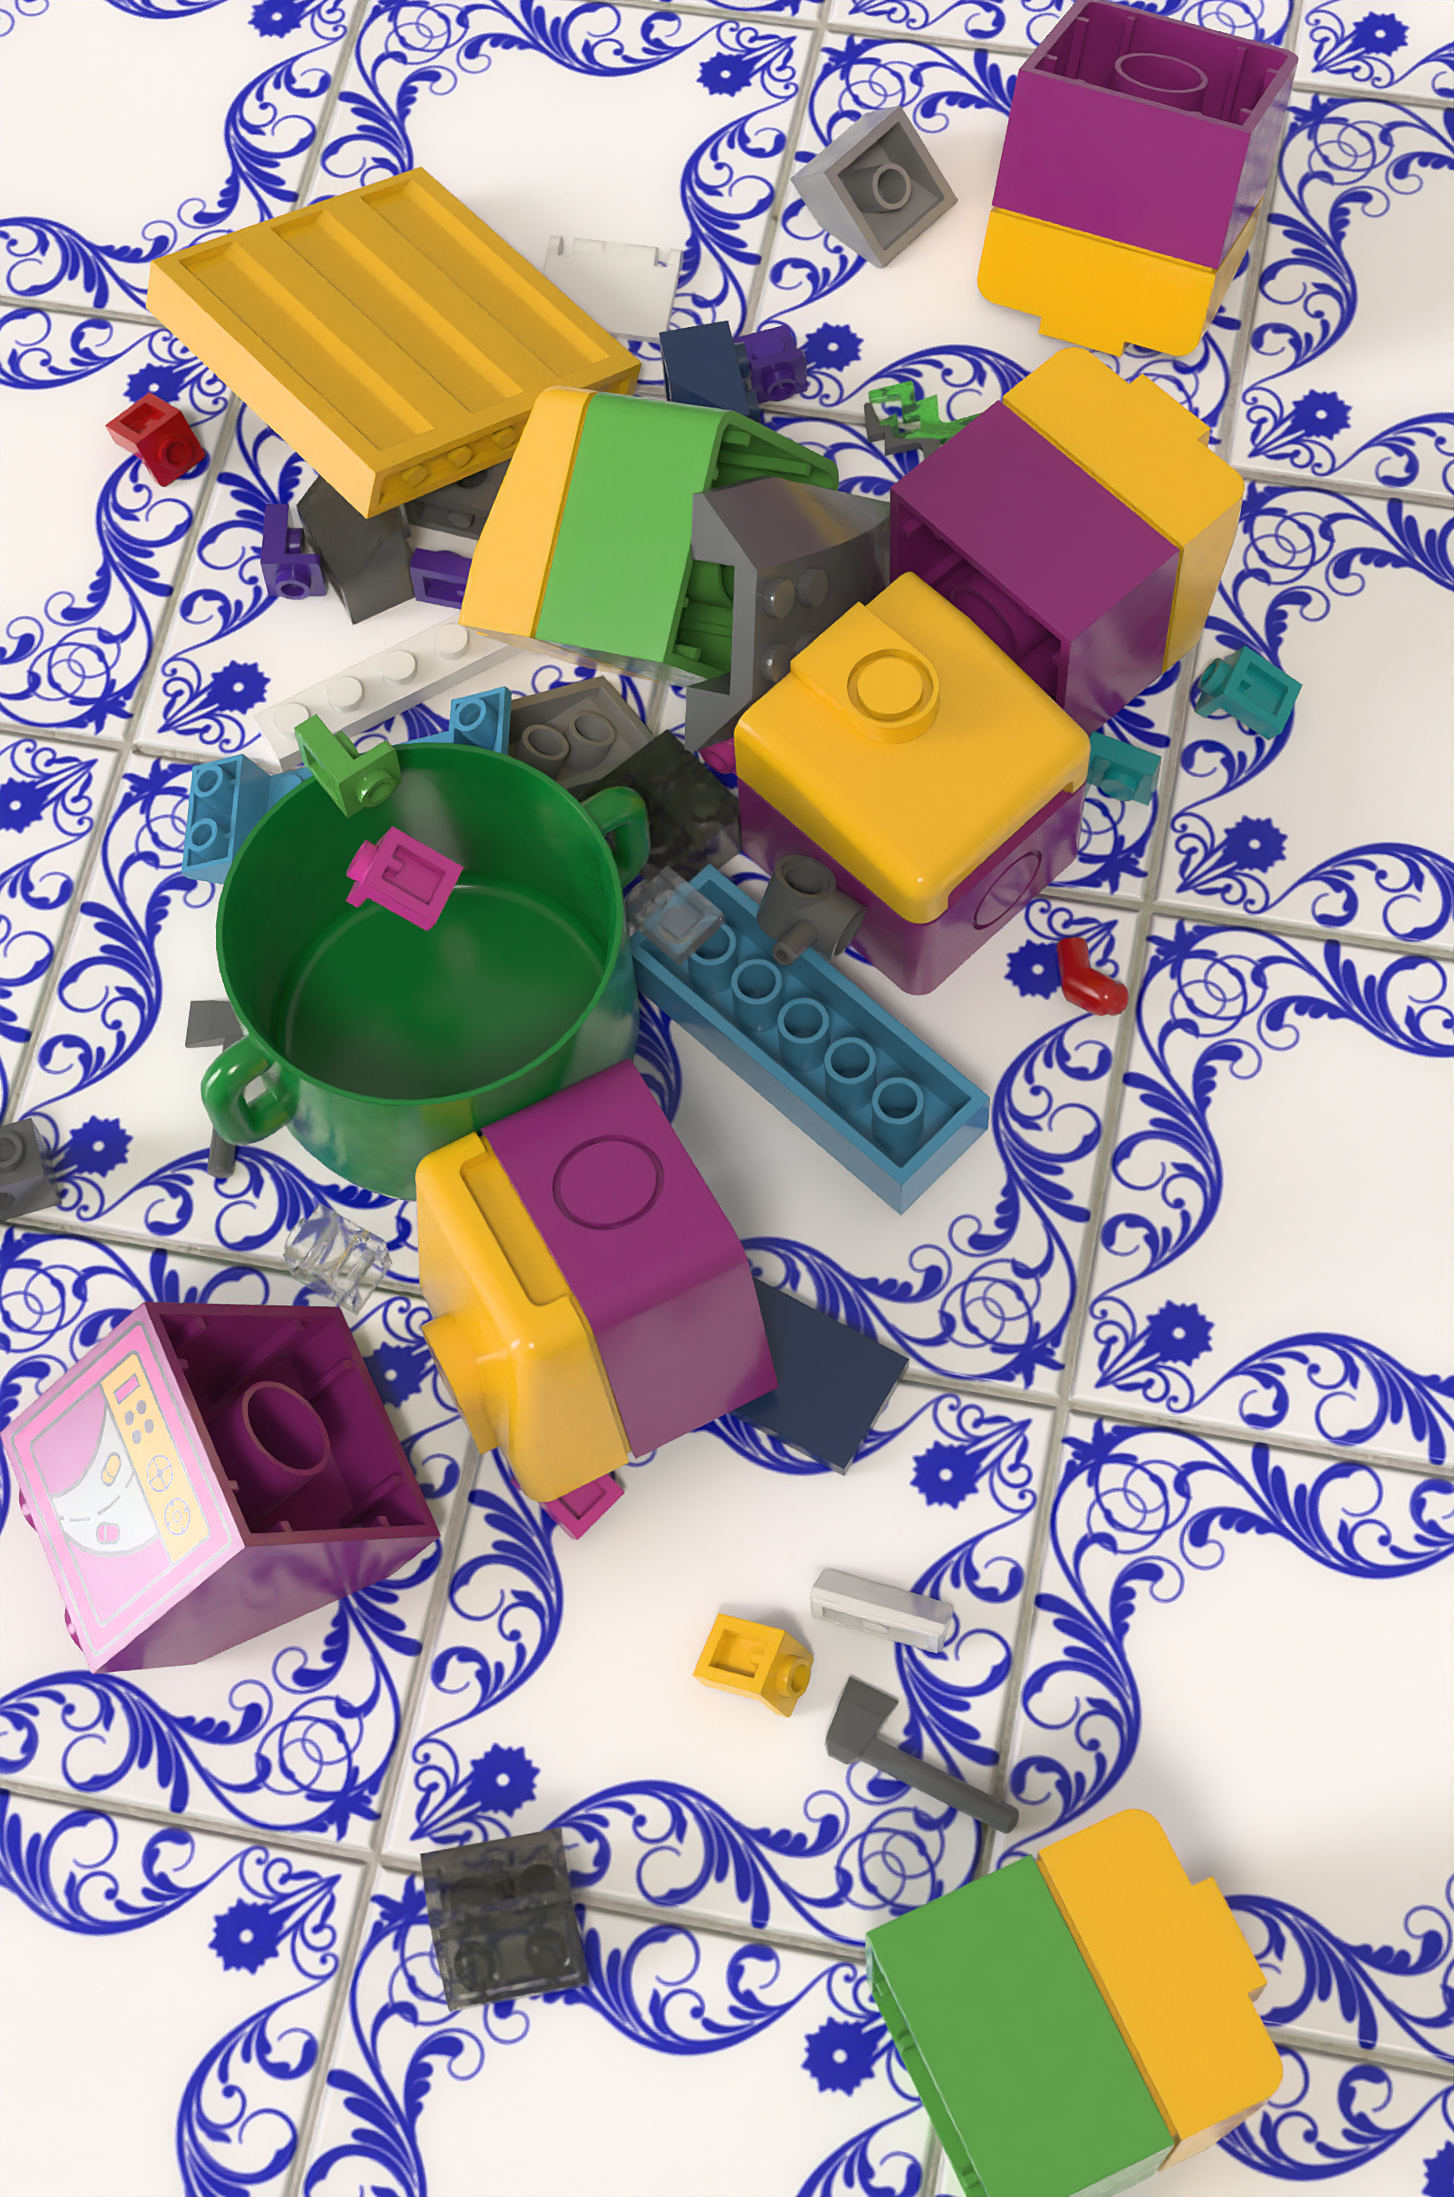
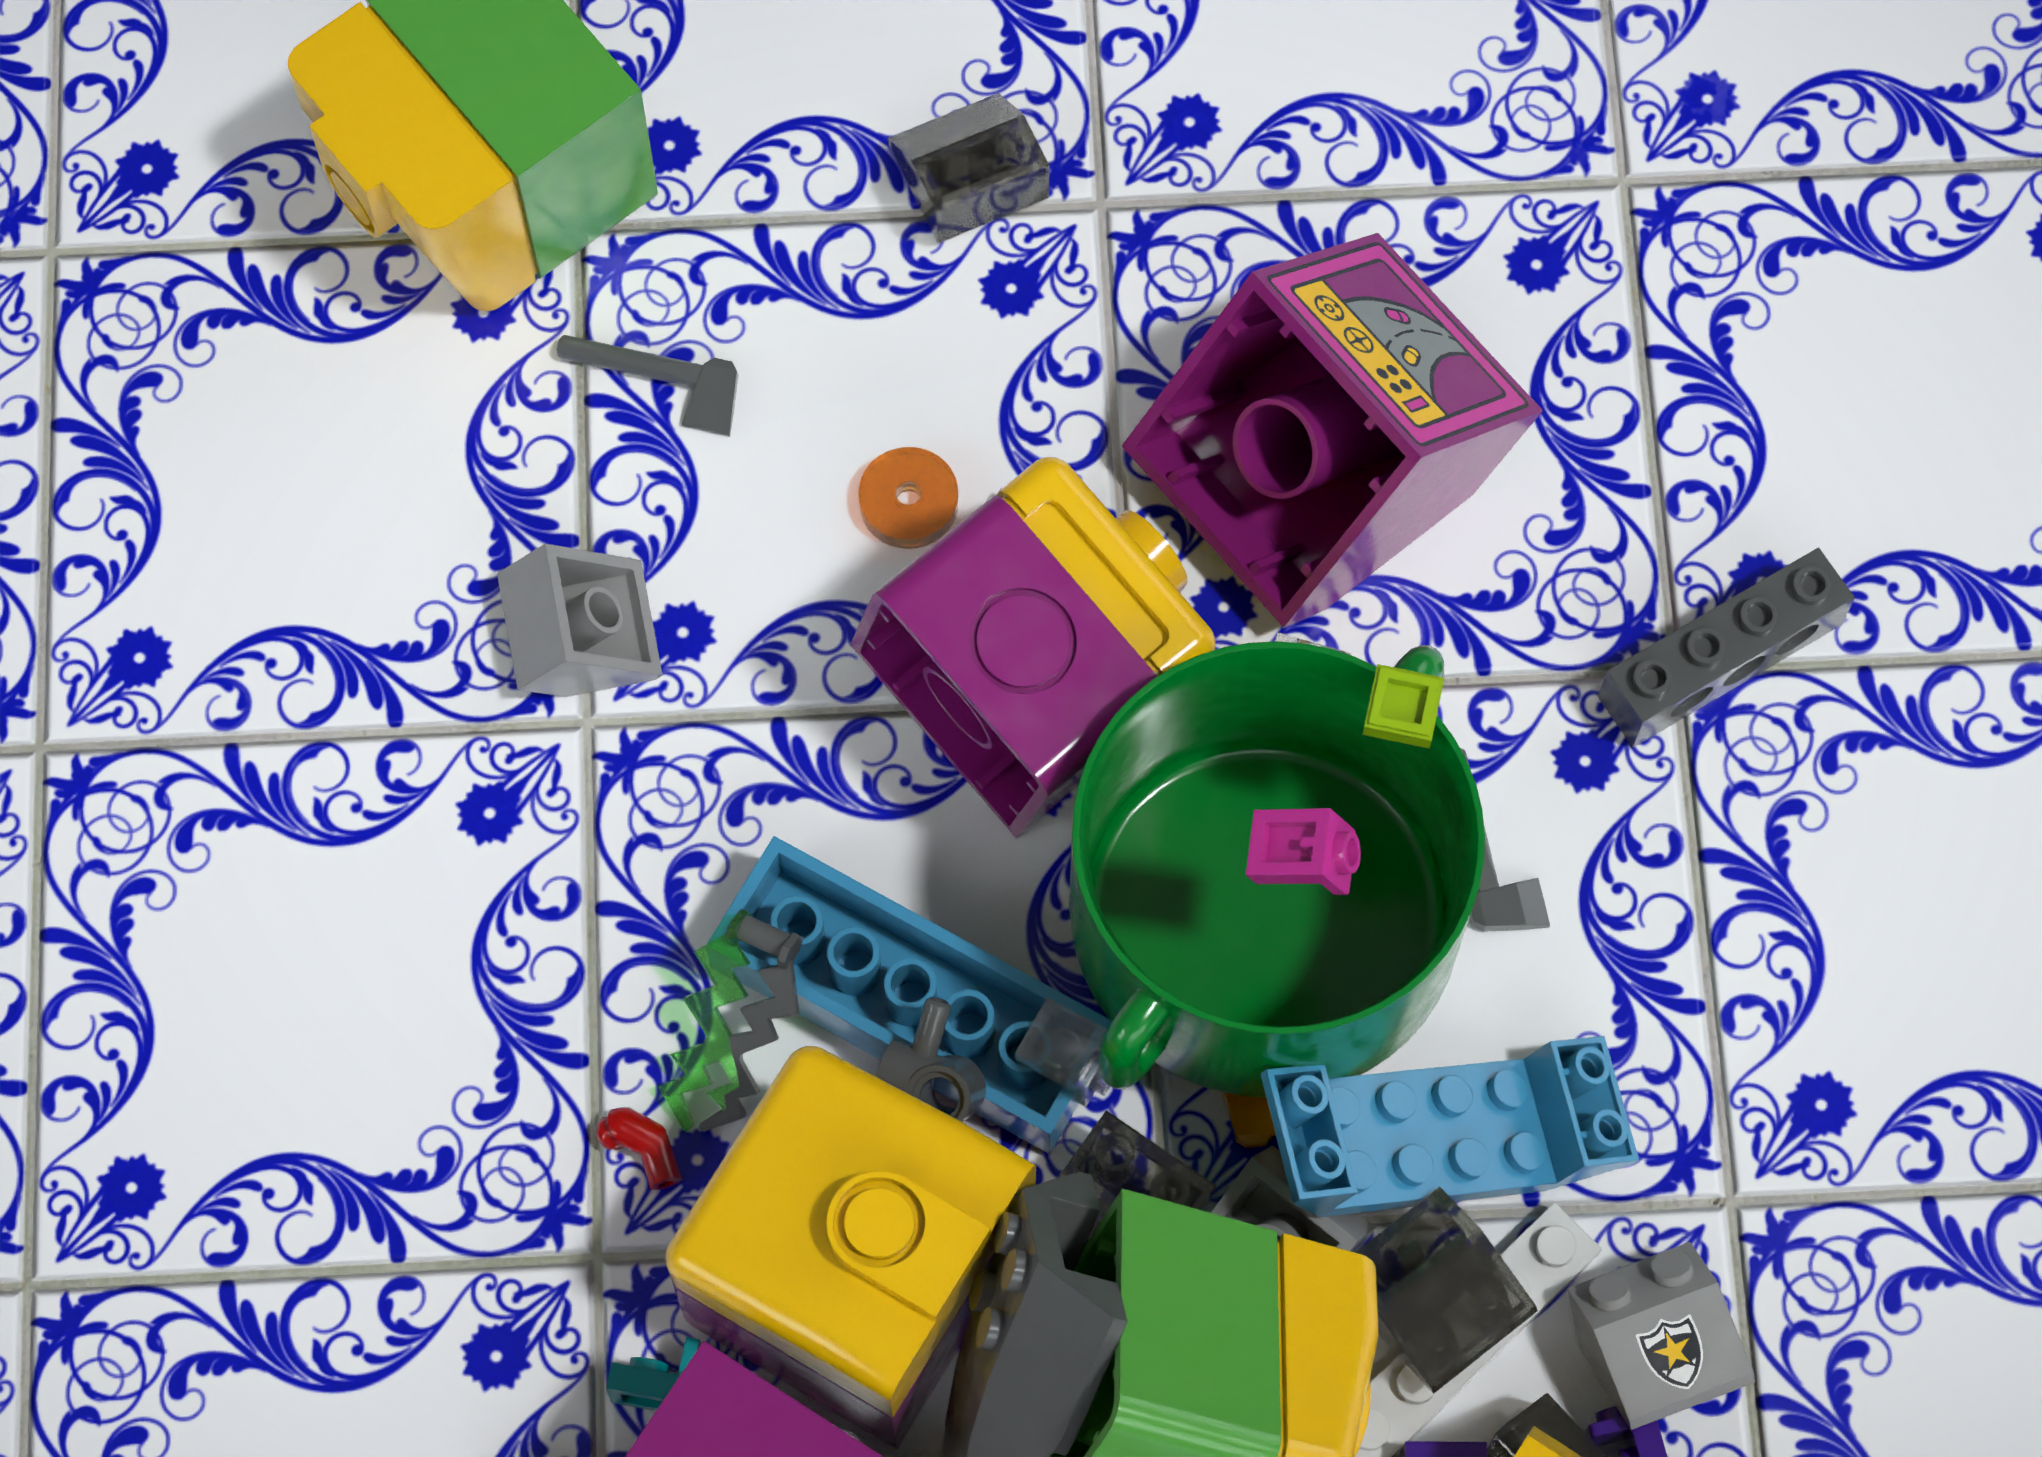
camera: 160 degrees right, 5 degrees up
bright green bracket [294,714,402,818] -> none
yellow bracket [692,1613,814,1718] -> none
dark blue tile [728,1276,909,1477] -> none
white slope [810,1569,954,1653] -> none
none -> light grey slope [497,544,663,697]
none -> piece [658,909,805,1132]
none -> clear orange piece [858,447,959,549]
none -> clear smoke slope [1355,1186,1538,1394]
none -> lime tile [1362,664,1444,749]
none -> light grey slope [1567,1242,1755,1430]

